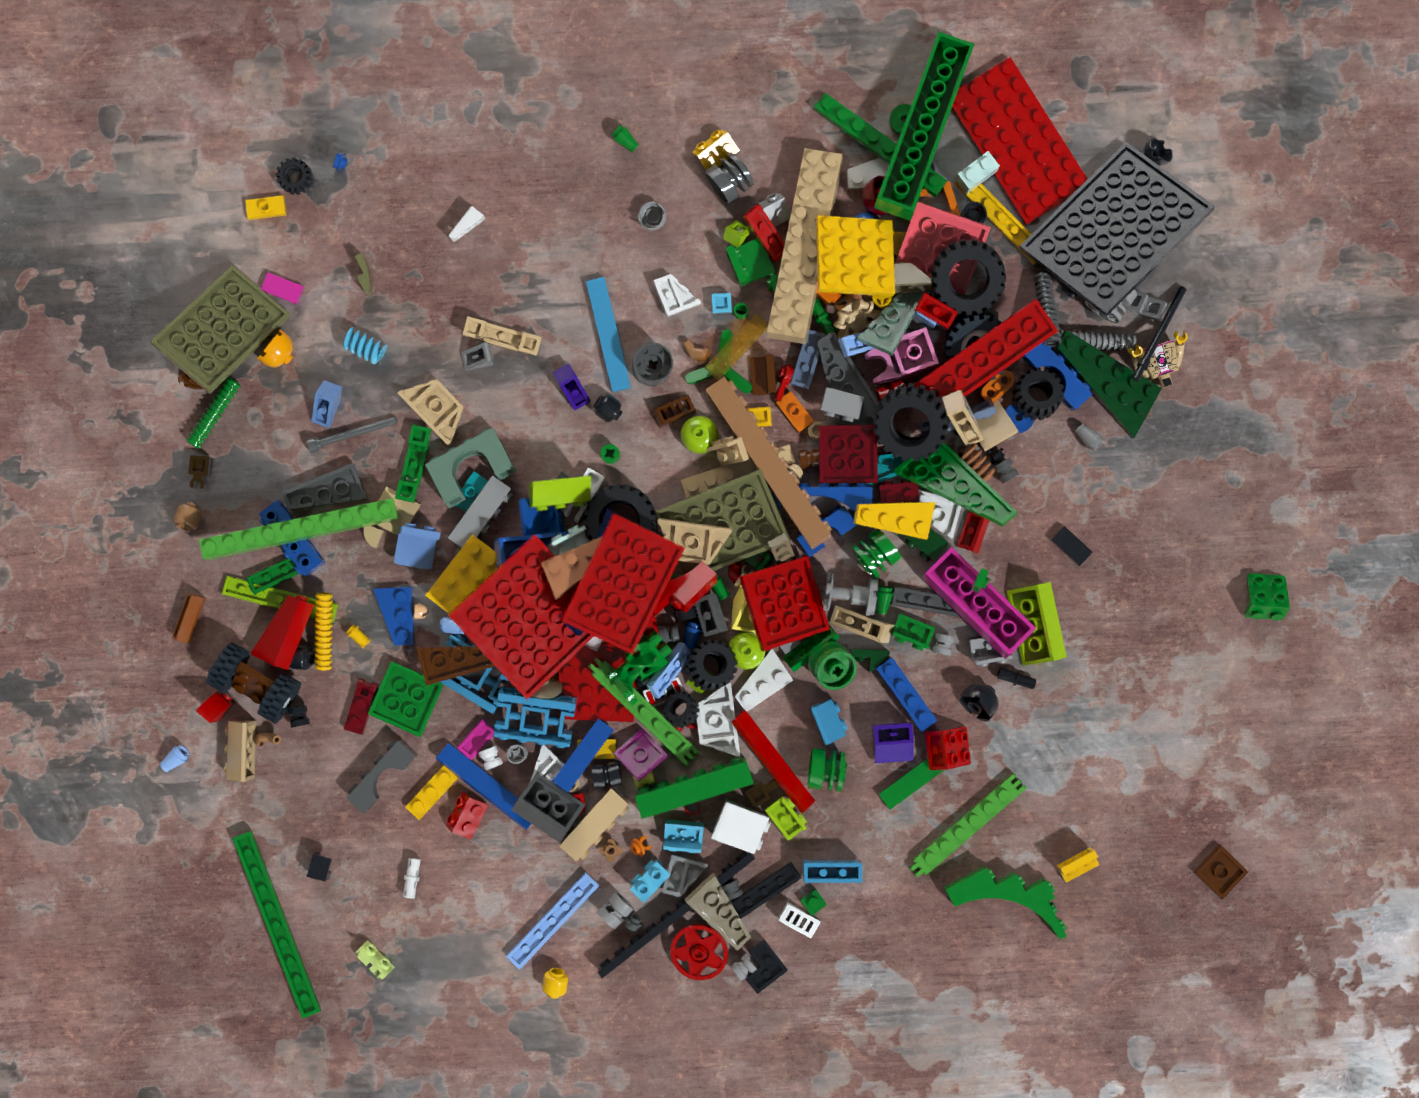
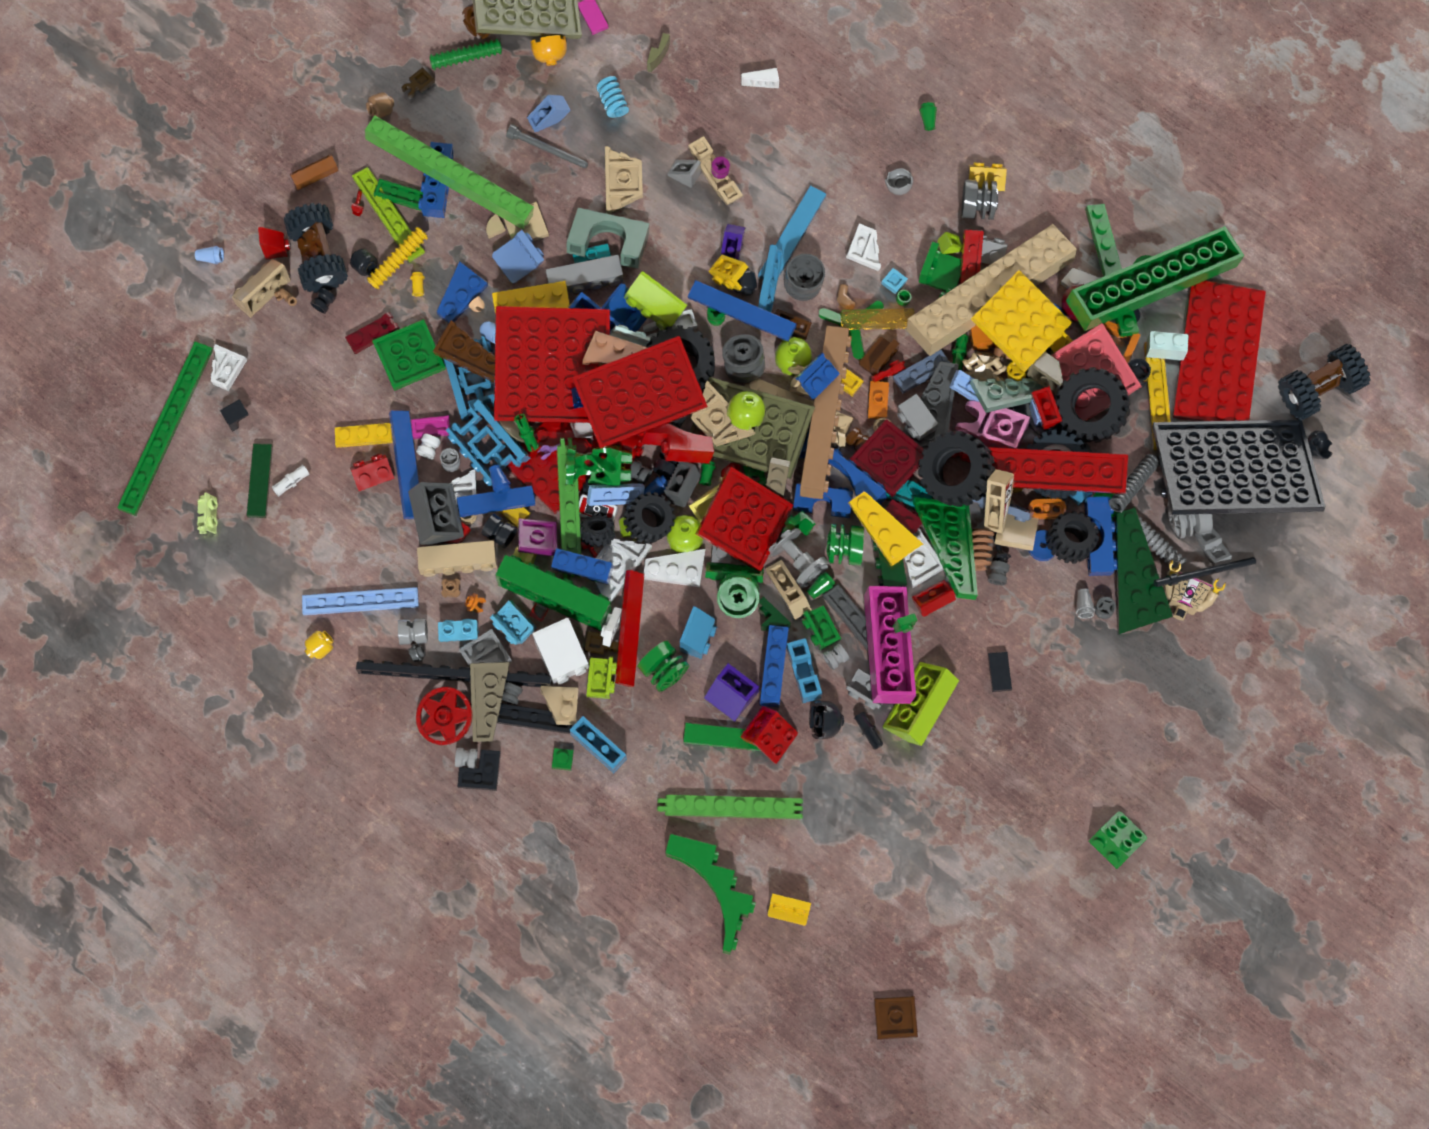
camera: 40 degrees right, 15 degrees down
red slope [250,594,314,670] -> none
dark grey wing [281,463,368,510] -> none
dark grey arch [346,739,418,814] -> none
green slope [395,425,431,503] -> none
white slope [778,902,821,938] -> none
none -> white wing [211,344,247,391]
none -> dark green tile [246,444,273,518]
none -> red hand [351,191,364,217]
none -> blue cone [489,464,511,494]
none -> green pin [514,414,539,451]
none -> medium lavender hand [537,443,560,460]
none -> tan wing [541,686,578,725]
none -> blue arch [551,548,614,585]
none -> white plate [601,607,622,647]
none -> blue tile [687,280,797,342]
none -> yellow bracket [709,255,748,291]
none -> magenta wheel [711,157,730,179]
none -> dark grey wheel [722,334,765,383]
none -> lime cylinder [727,391,765,430]
none -> dark azure tile [758,245,783,312]
none -> green bracket [782,511,816,536]
none -> dark azure arch [786,638,822,704]
none -> blue plate [795,353,840,399]
none -> dark grey wheel [1095,597,1116,619]
none -> black plate [1278,344,1371,421]

